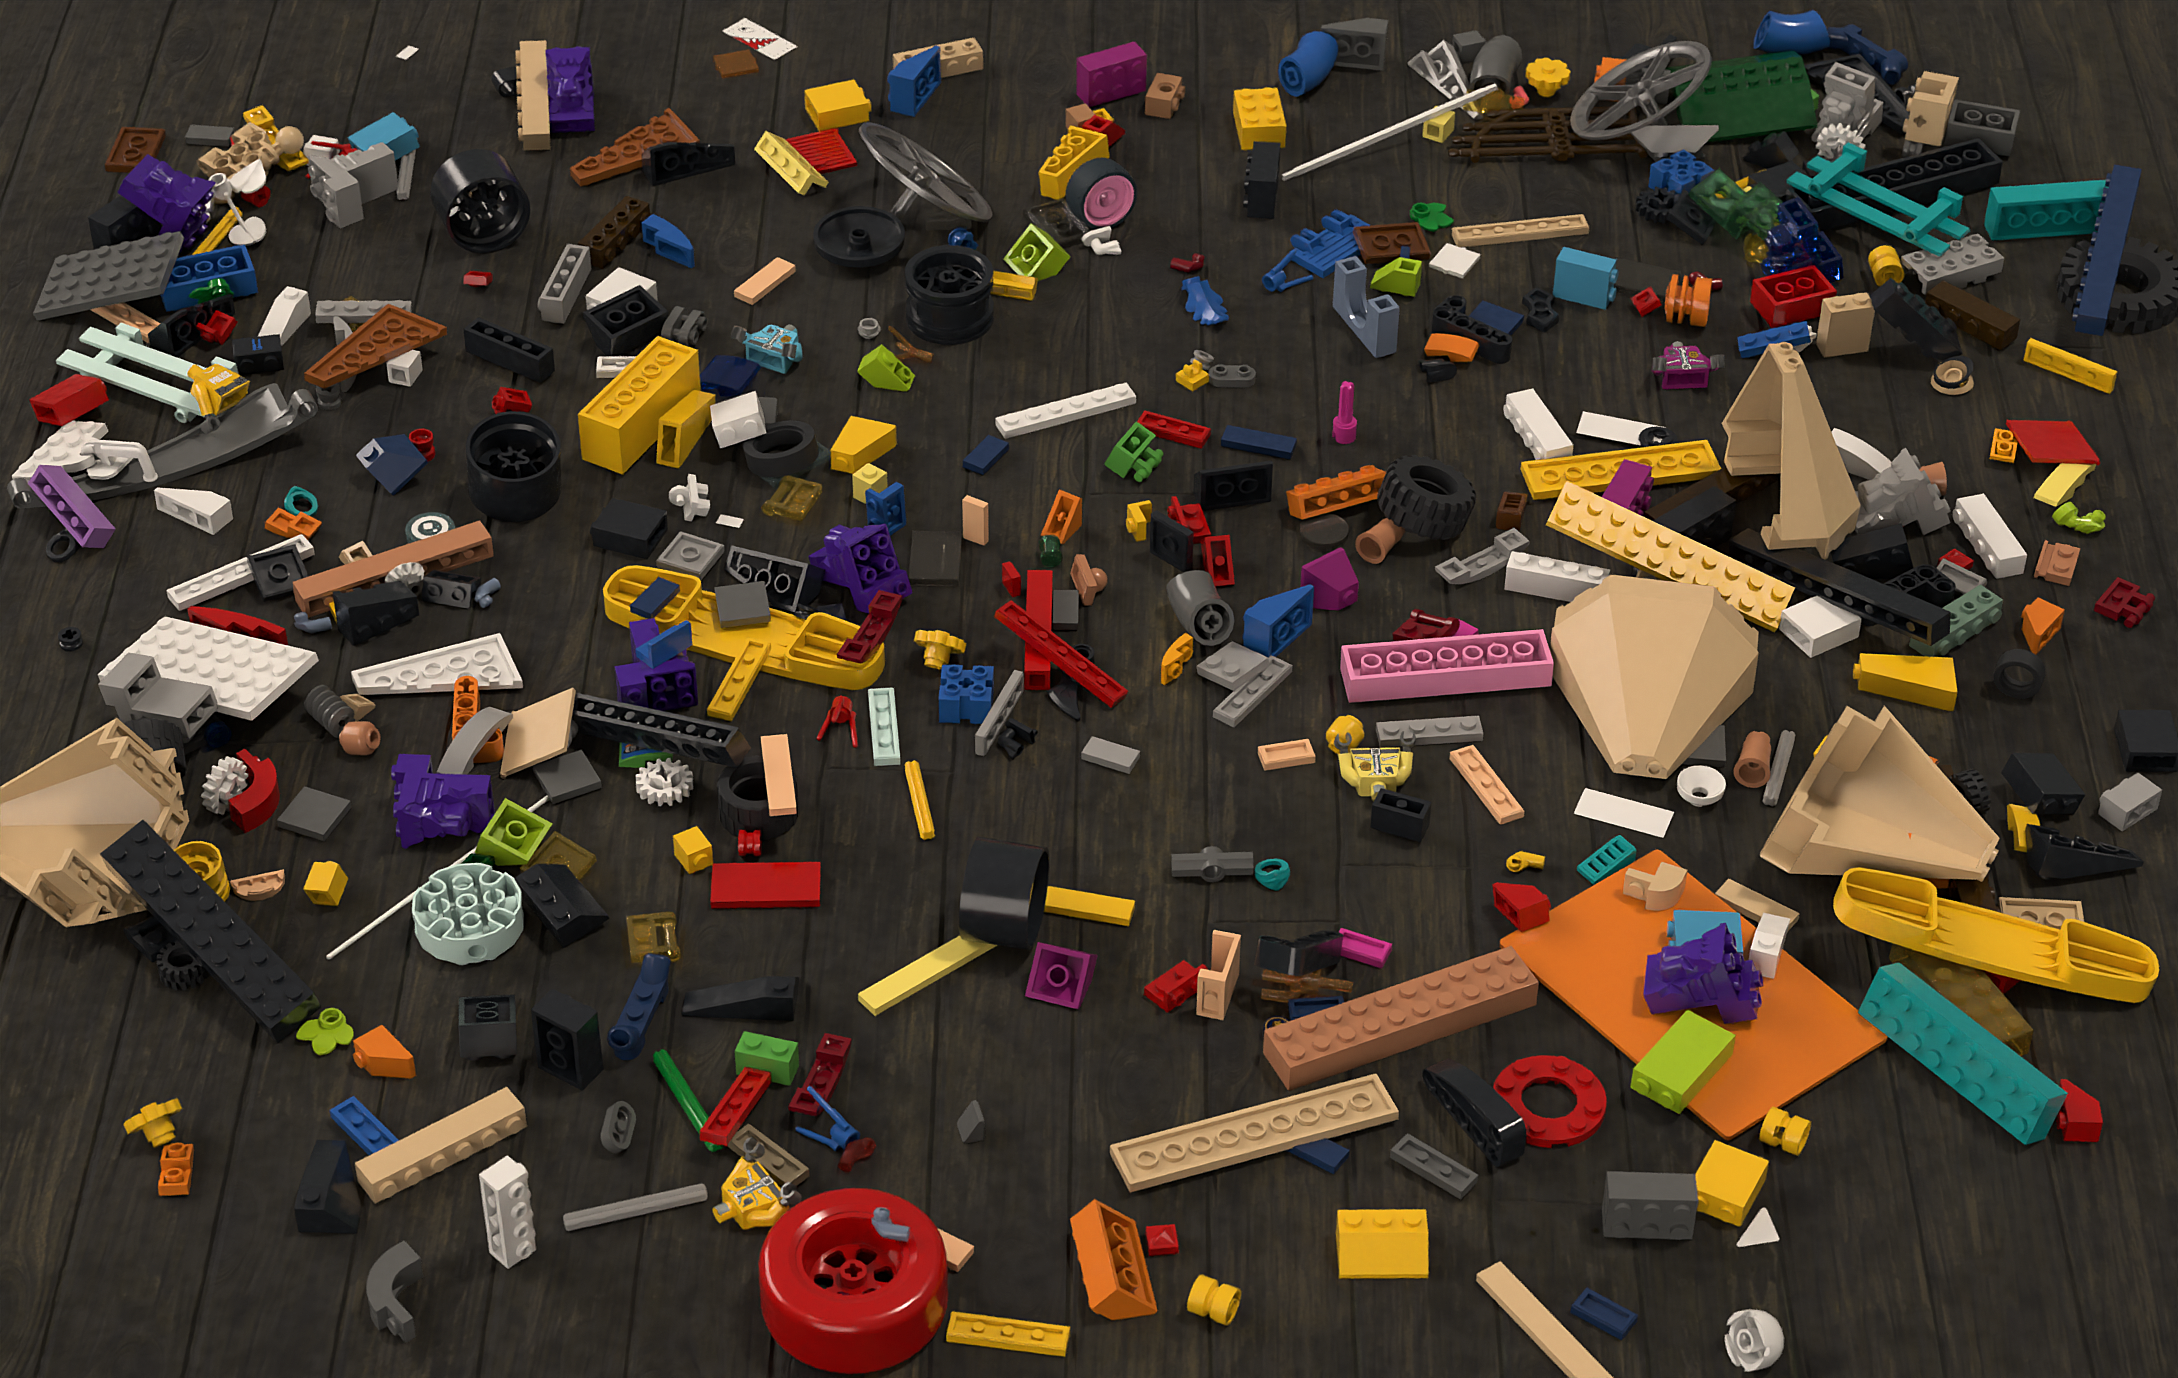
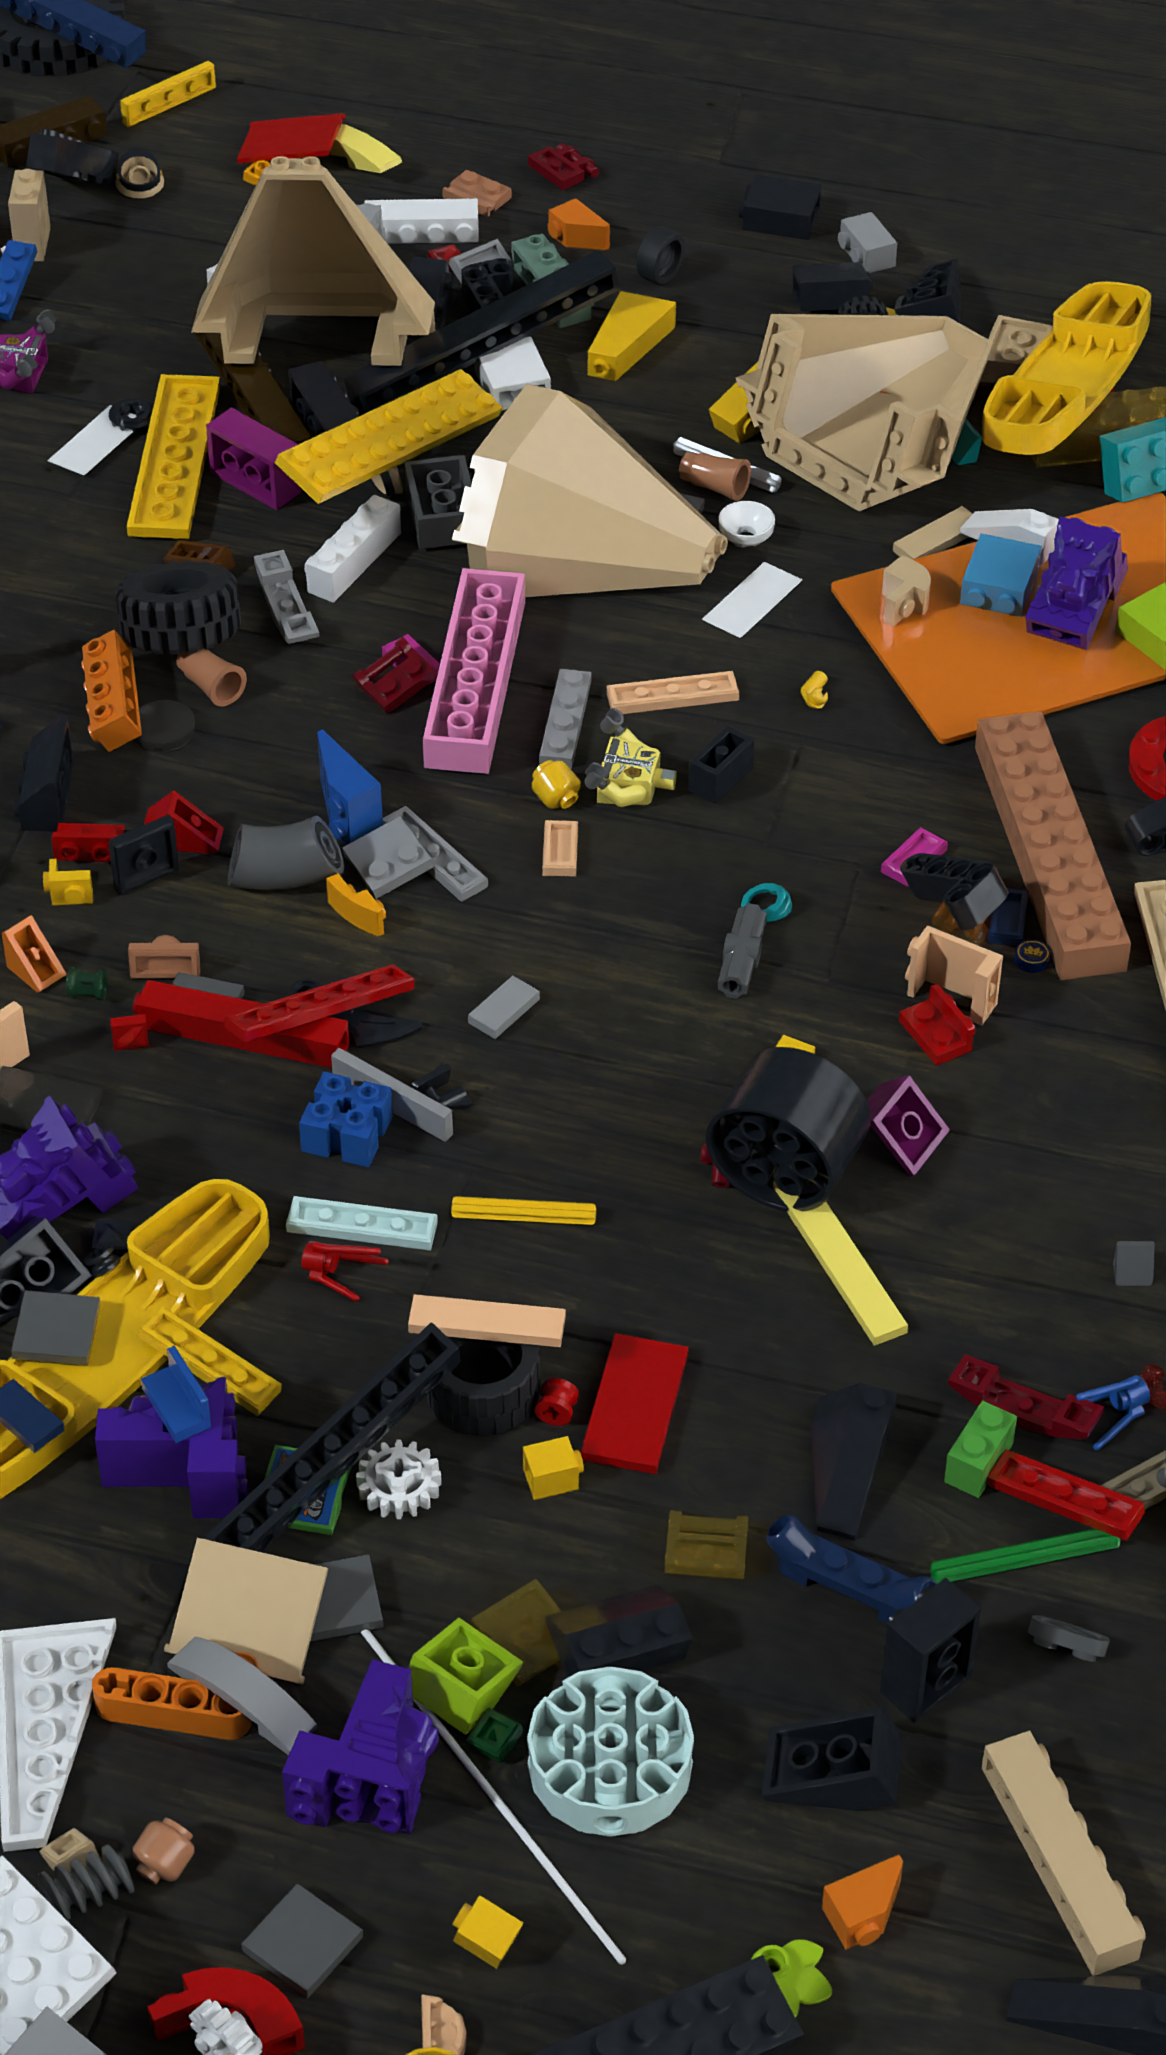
camera: 75 degrees left, 5 degrees up
blue plate [330,1096,399,1156] -> none
dark red slope [837,590,902,664] -> none
yellow plant [914,630,967,670] -> none
magenta slope [1301,547,1359,611] -> none
red slope [1492,882,1551,932] -> none
white brick [1503,389,1573,460] -> none
teal slope [1577,835,1636,885] -> none
lime arm [2052,502,2106,534] -> none

